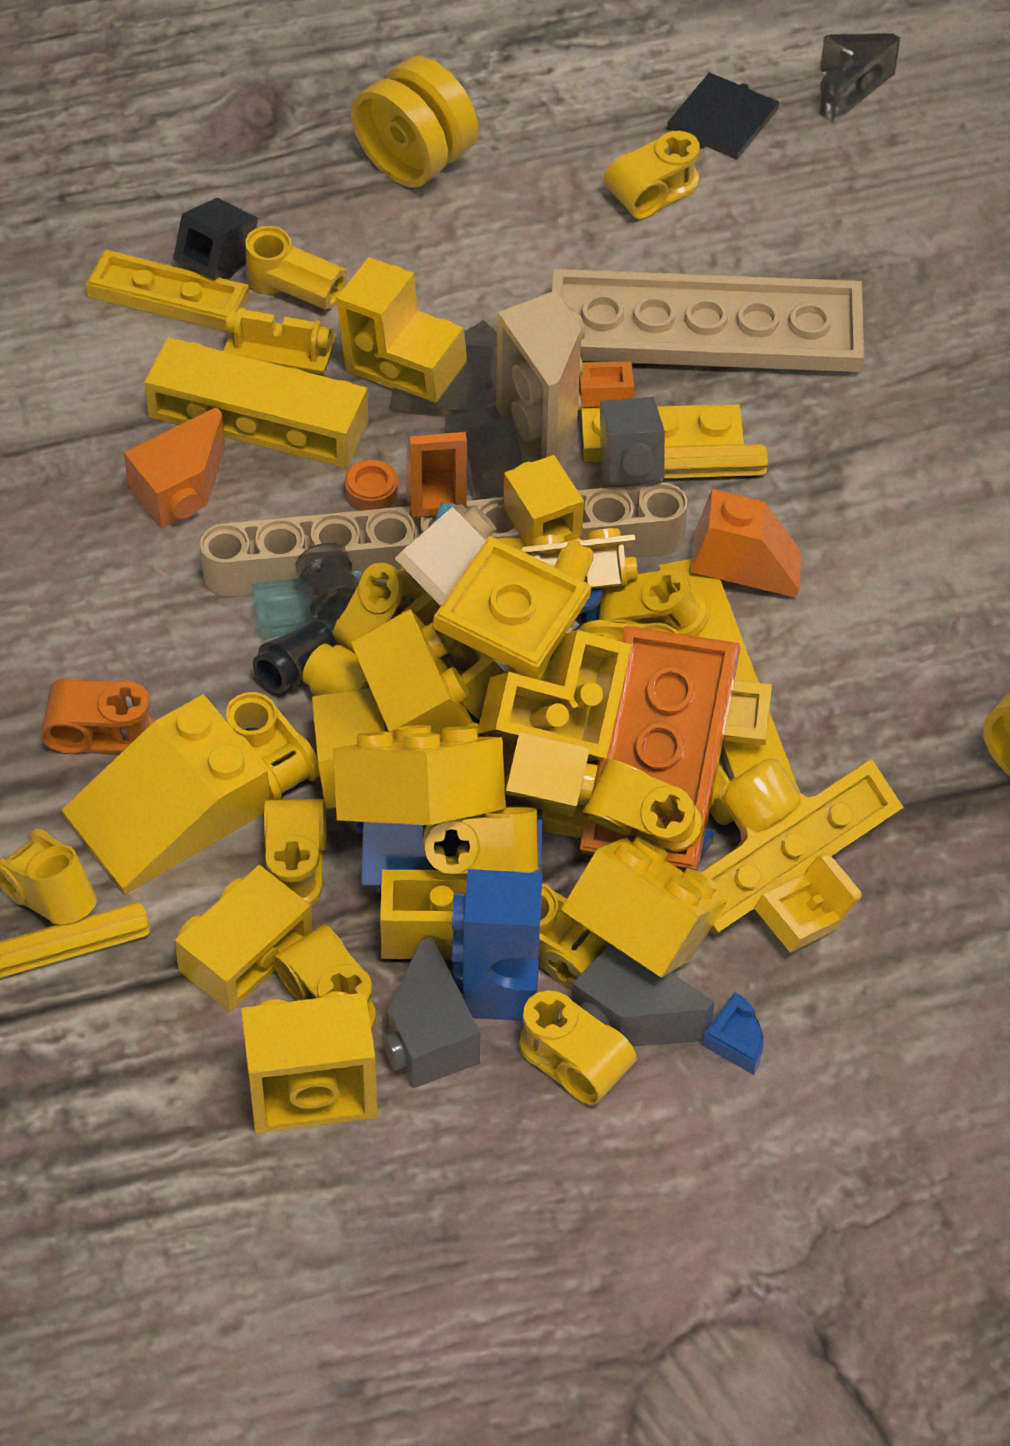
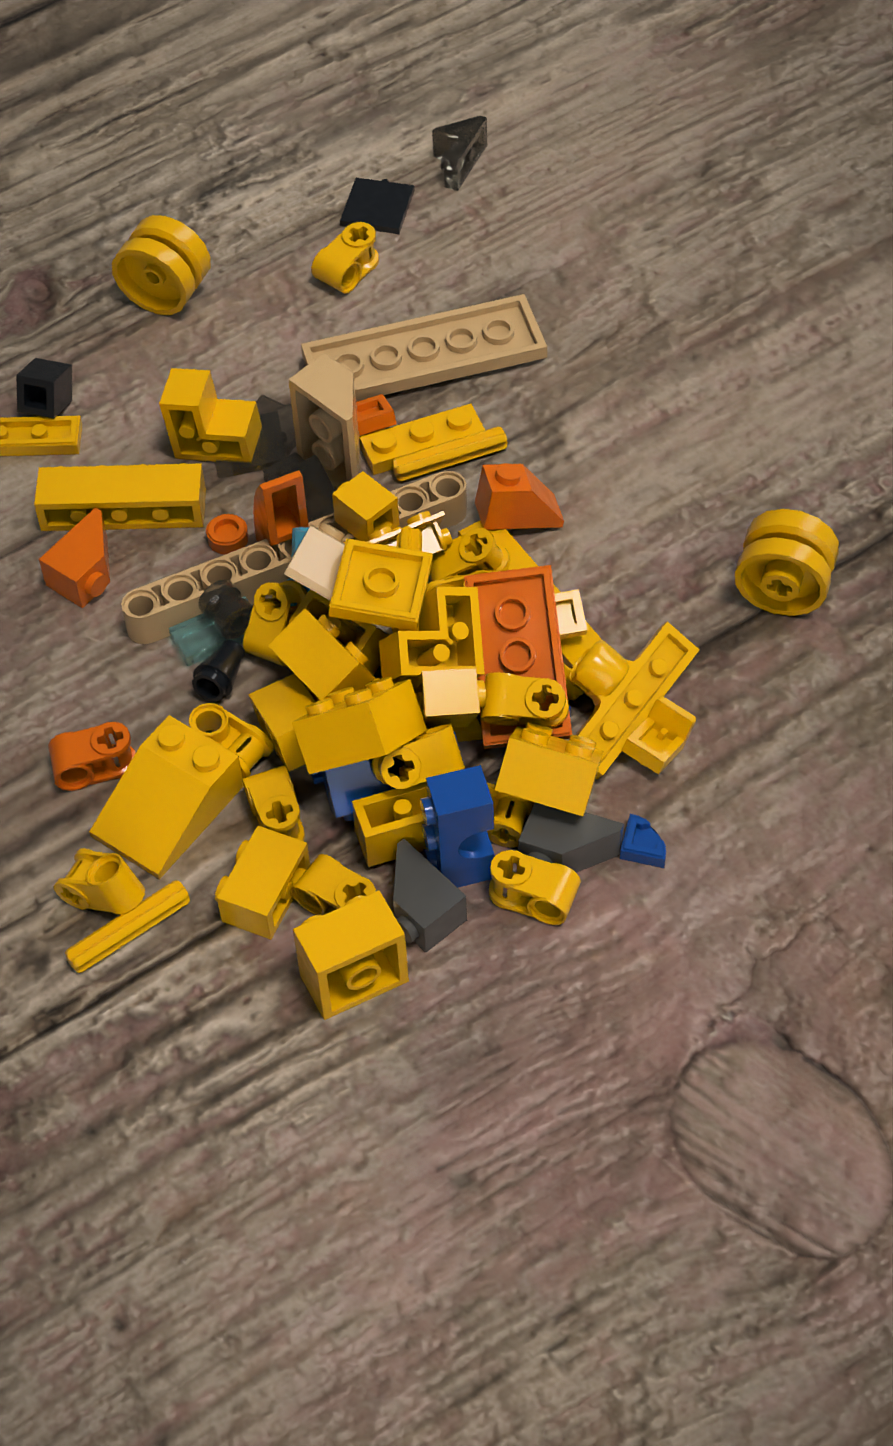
camera: 15 degrees left, 0 degrees up
yellow hinge [224,307,337,375] -> none
yellow piece [245,226,347,310] -> none
yellow brick [303,643,370,696] -> none
dark grey slope [600,397,665,488] -> none

